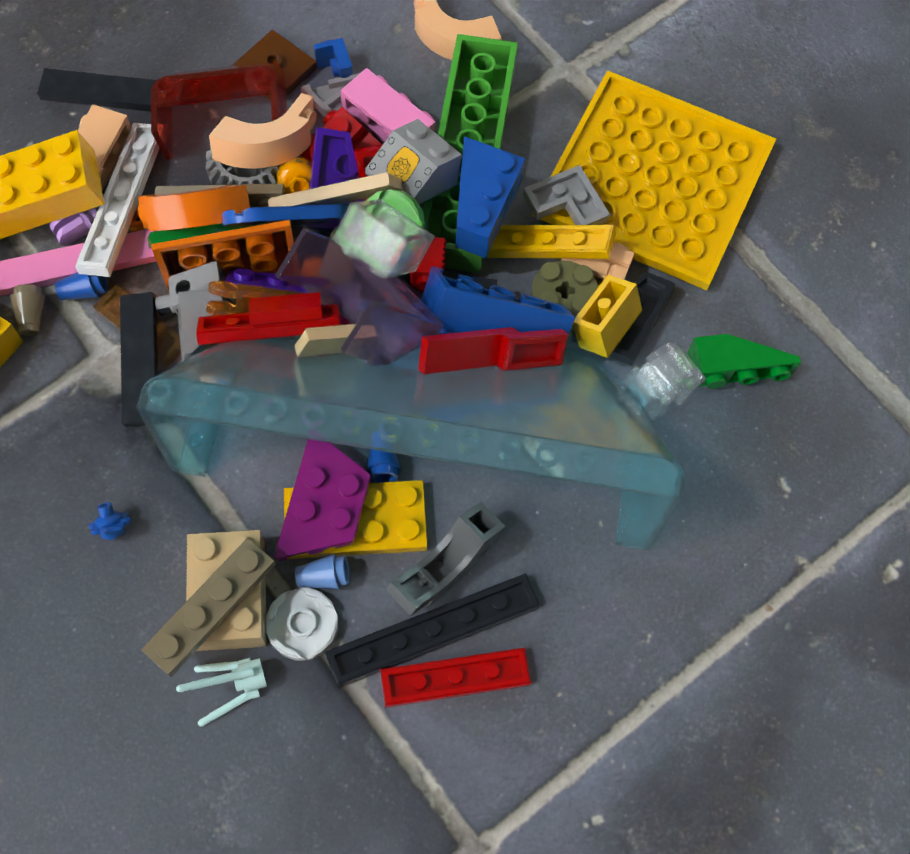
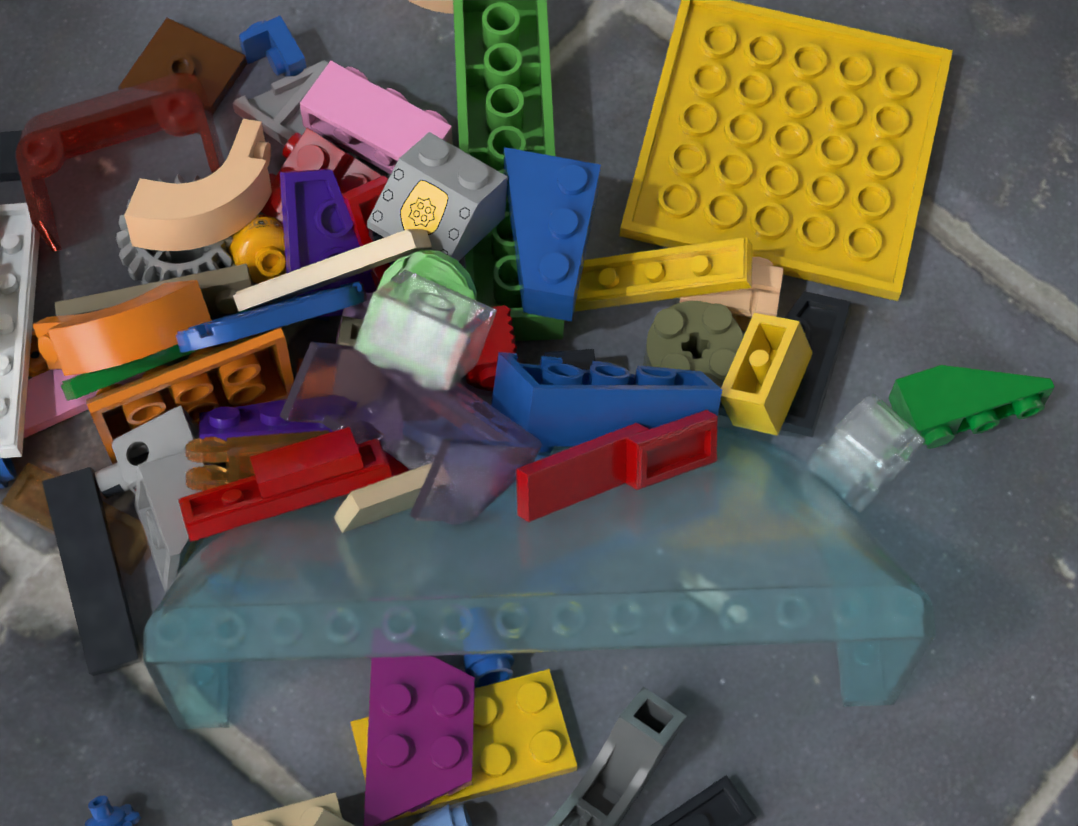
camera: 10 degrees left, 0 degrees up
light grey plate [522,165,610,225] -> none

